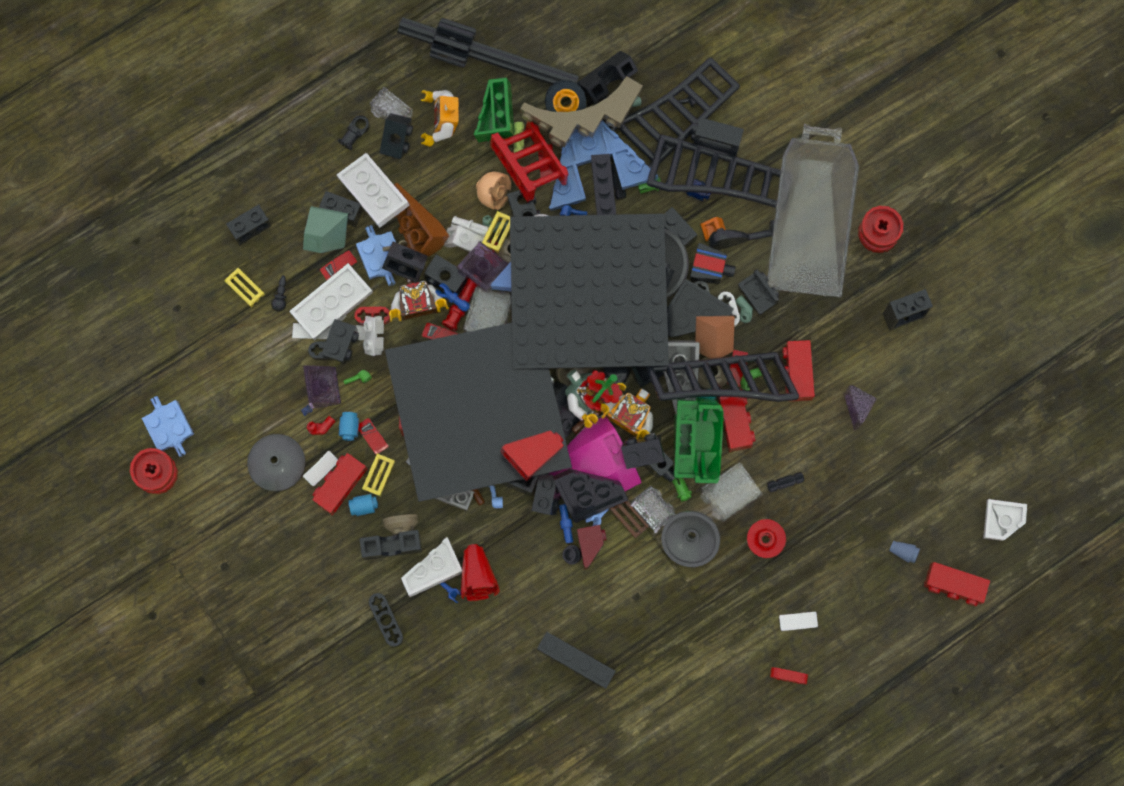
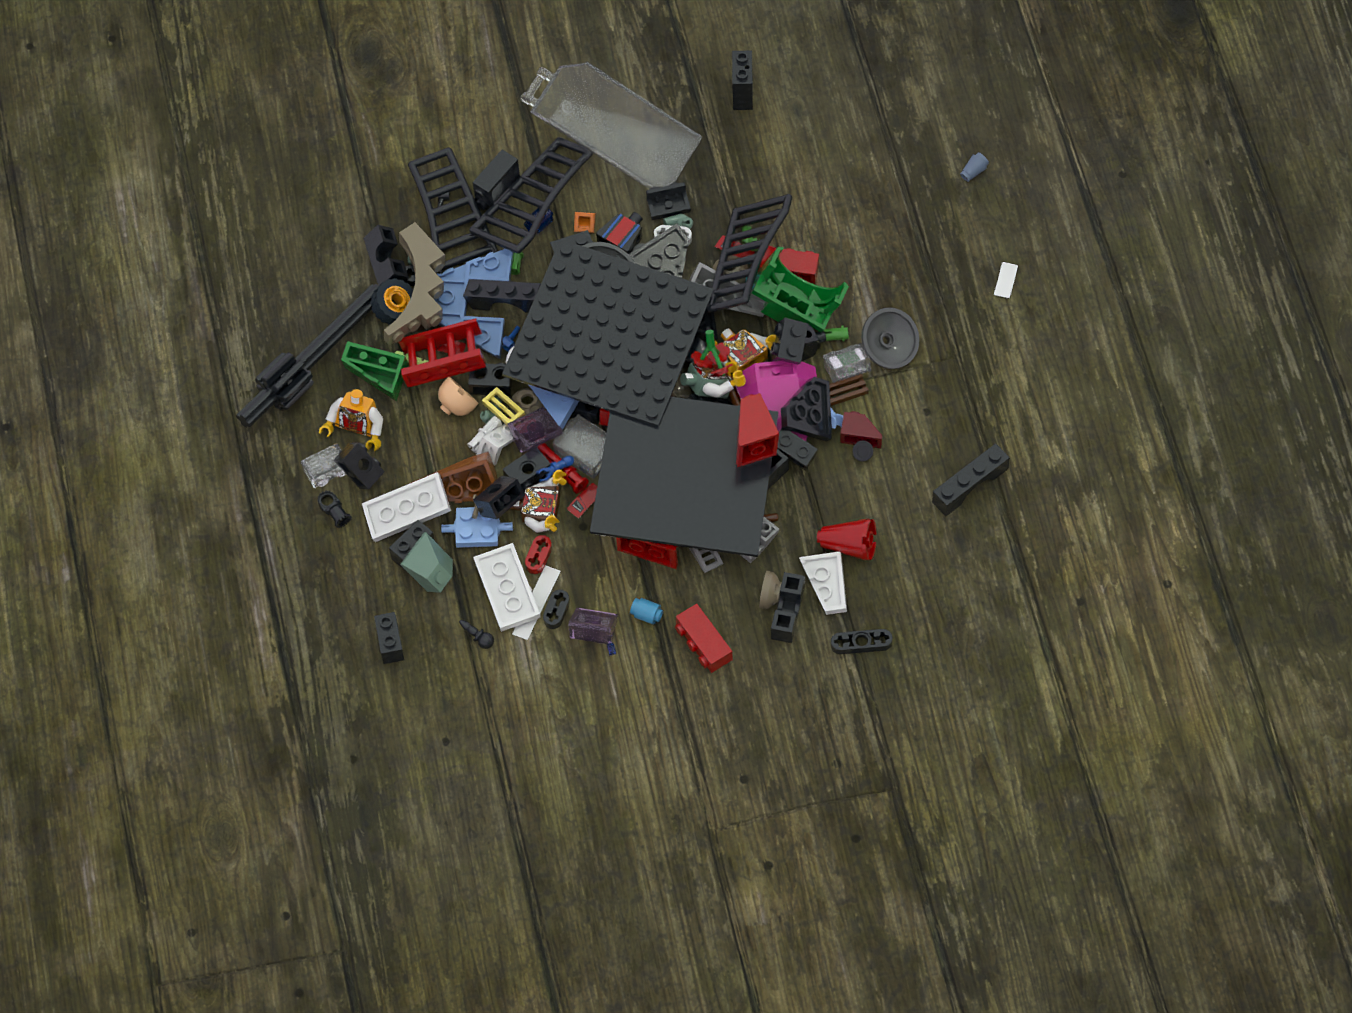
camera: 65 degrees left, 15 degrees down
red wheel [130,448,178,494] -> none
light blue plate [142,396,194,457] -> none
light yellow tile [224,268,265,308] -> none
dark grey dish [247,434,306,491] -> none
white sticker [303,451,338,486] -> none
red arm [306,416,336,435] -> none
red sticker [320,251,357,280] -> none
black bracket [321,319,359,365] -> none
bright green hand [343,370,372,384] -> none
dark azure brick [349,494,378,516] -> none
red sticker [358,418,388,455] -> none
light yellow tile [362,454,395,497] -> none
white hinge [363,316,384,356] -> none
blue hand [440,582,461,603] -> none
light blue hand [489,485,503,508] -> none
blue bar [559,504,573,544] -> none
nougat slope [695,316,735,359] -> none
clear brick [700,462,762,522] -> none
black piece [708,220,776,250] -> none
red dish [747,519,786,558] -> none
black axle [767,472,804,492] -> none
red beam [770,667,808,685] -> none
red brick [782,340,815,402] -> none
clear purple slope [843,385,877,430] -> none
red wheel [858,206,904,253] -> none
red brick [924,562,990,607] -> none
white plate [983,499,1027,541] -> none

